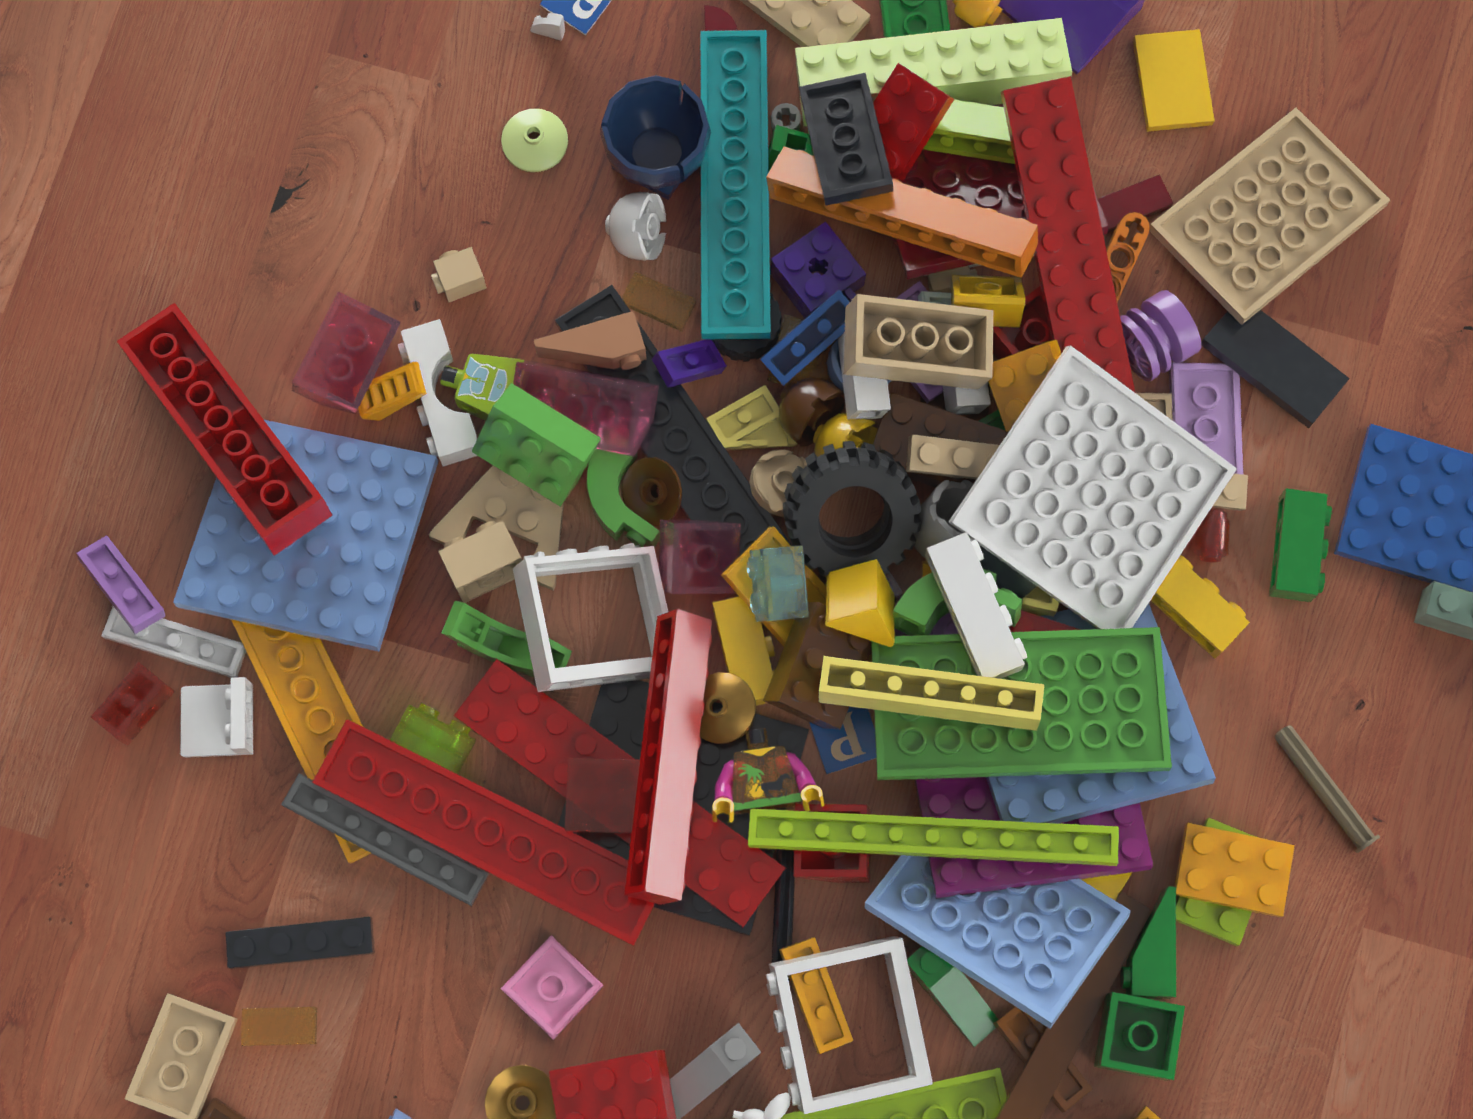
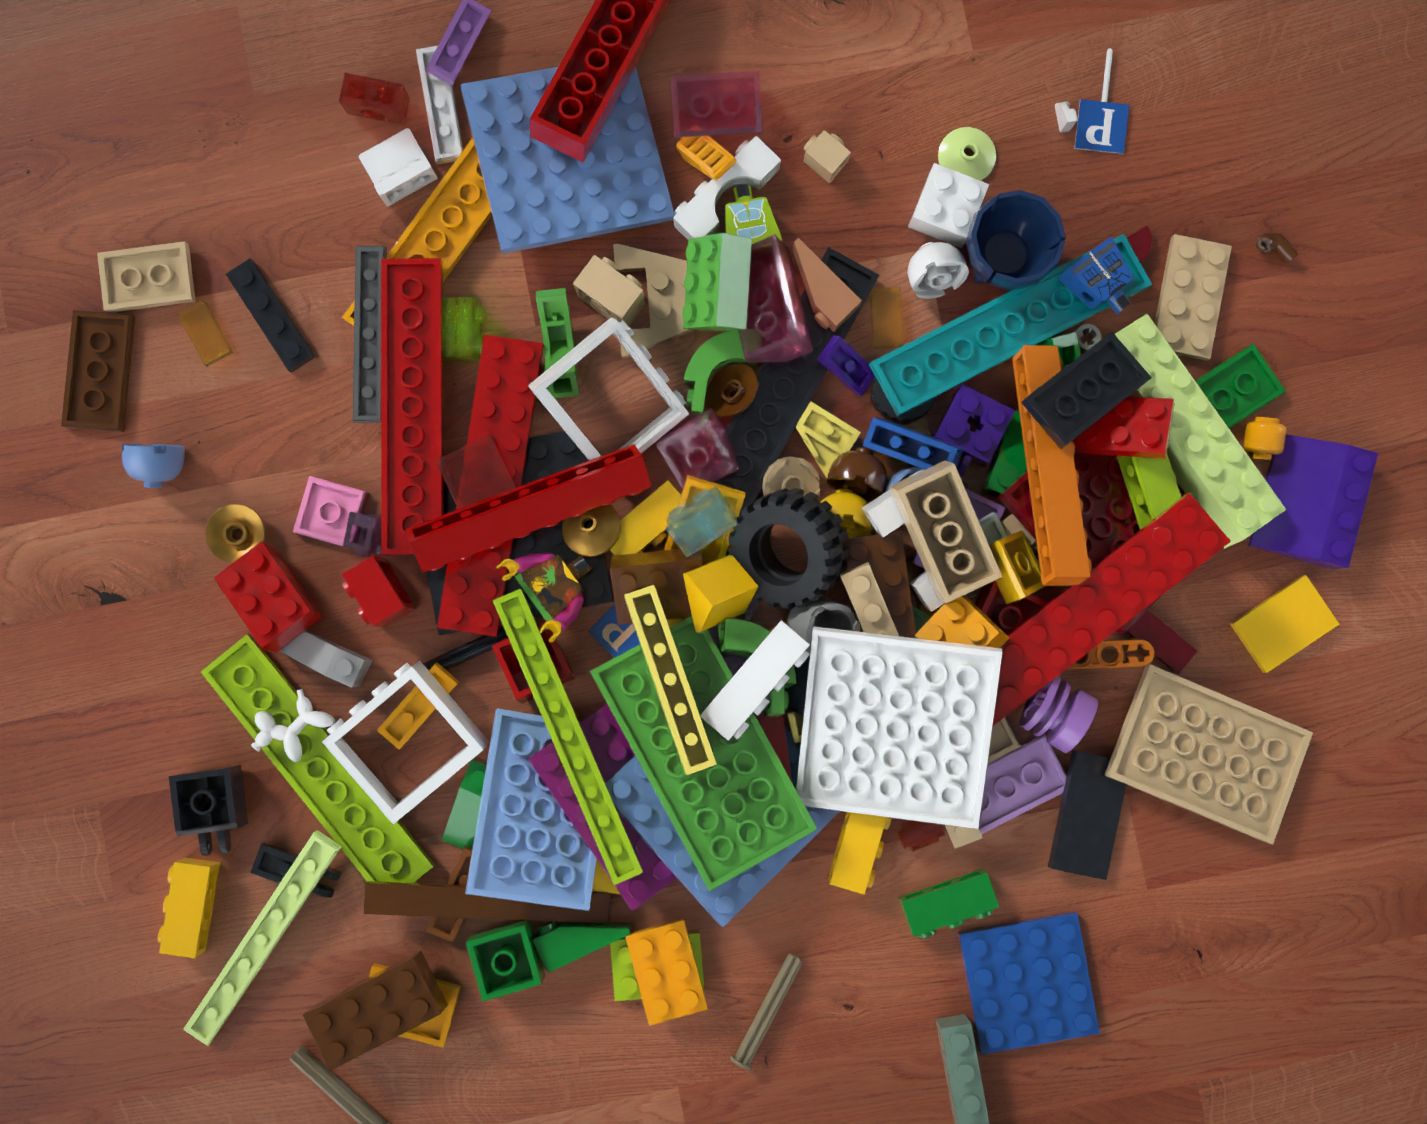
camera: 60 degrees right, 10 degrees up
none -> red brick [341,555,416,627]
none -> clear purple brick [343,511,381,557]
none -> white brick [908,163,989,248]
none -> green slope [981,411,1027,498]
none -> blue torso [1058,237,1133,314]

